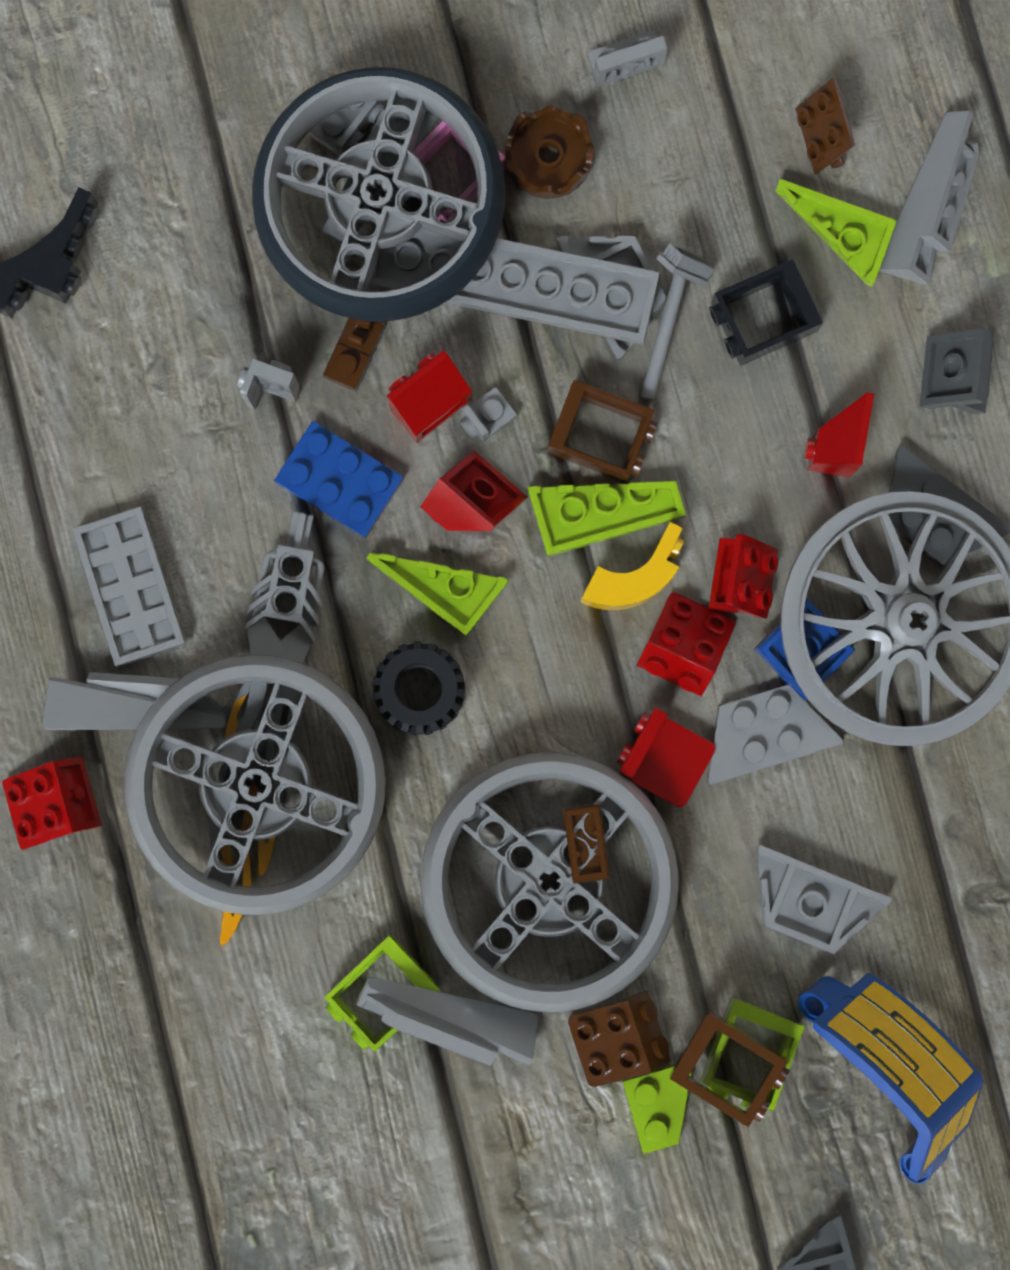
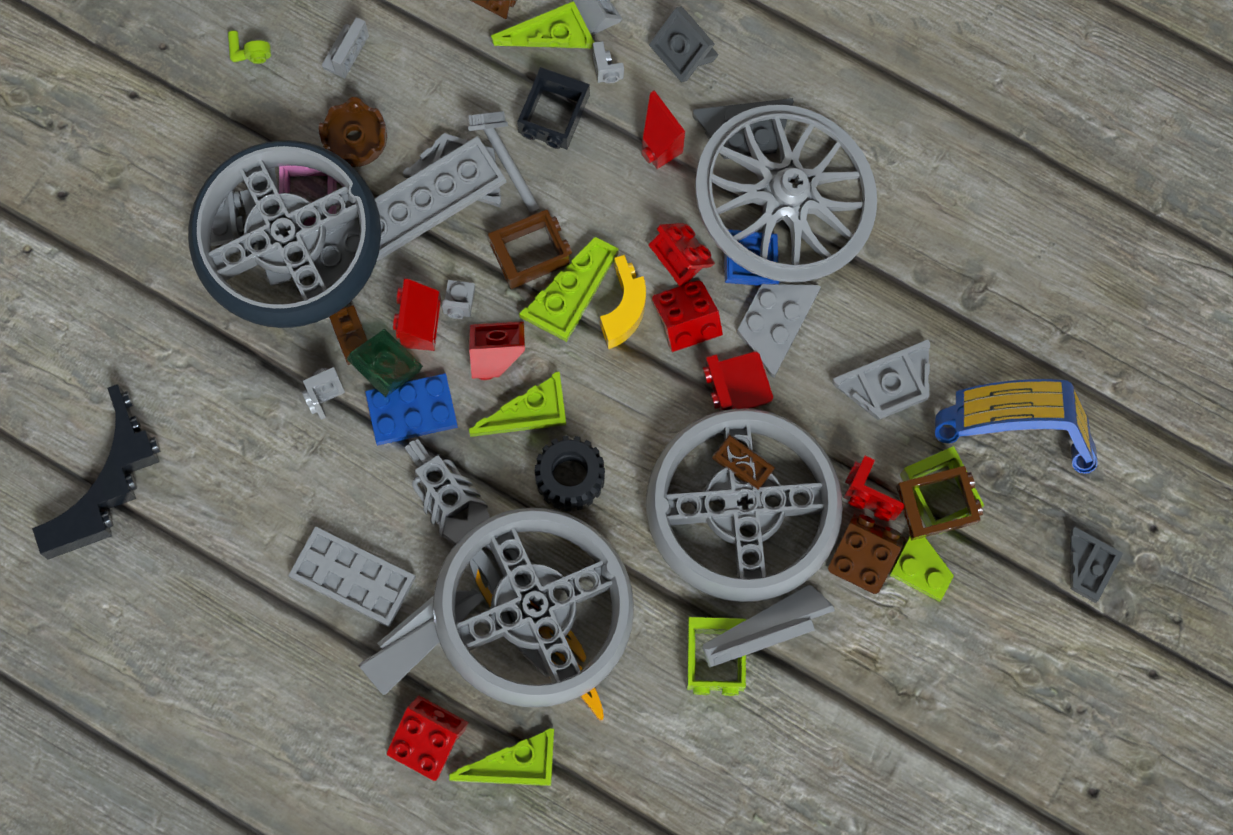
camera: 45 degrees left, 10 degrees down
none -> clear green plate [346,328,423,398]
none -> lime wing [449,728,554,786]
none -> light grey bracket [592,41,624,83]
none -> red bracket [844,455,905,521]

